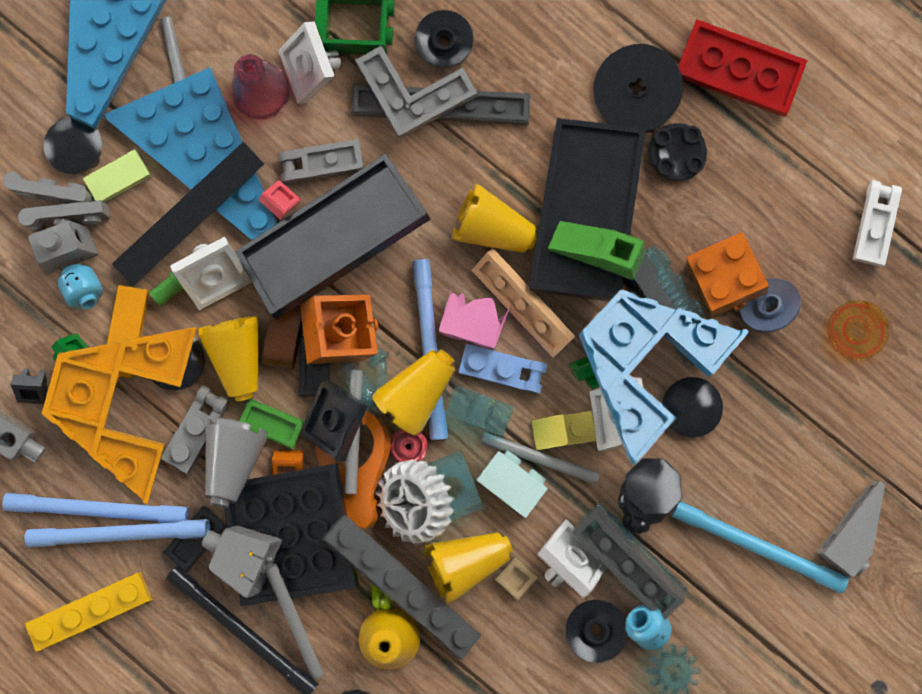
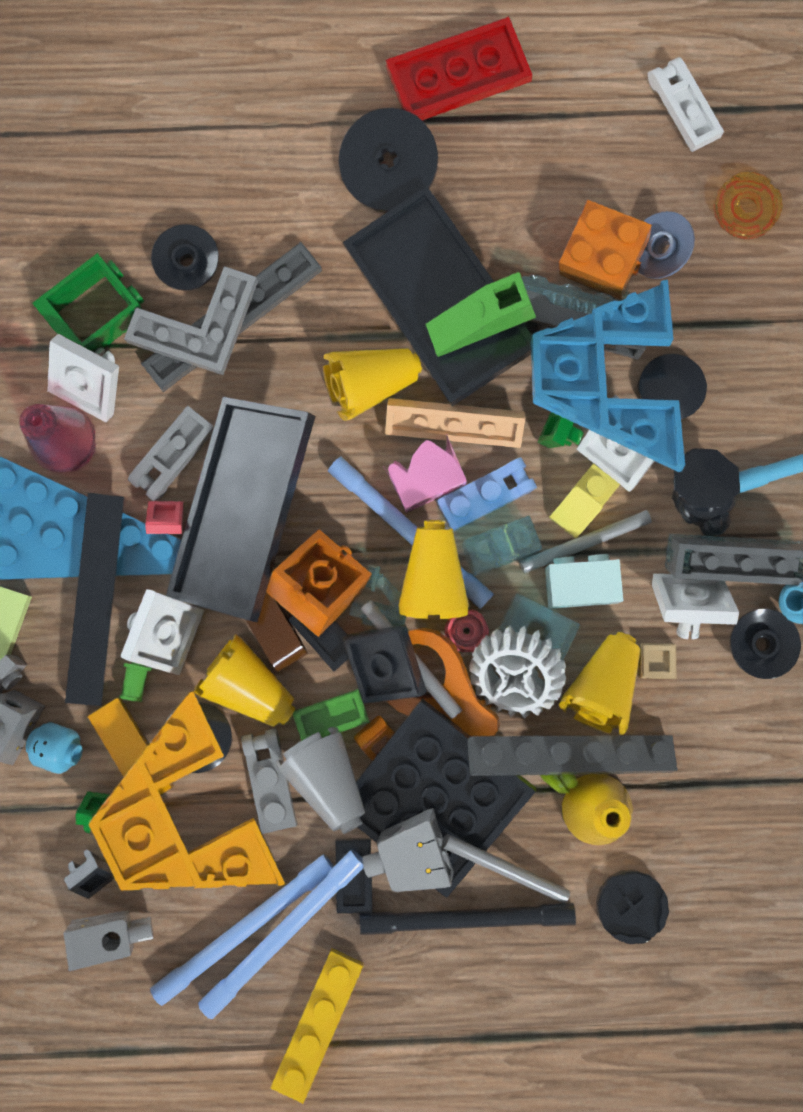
camera: 45 degrees left, 0 degrees up
black dish [648,123,707,182] -> none

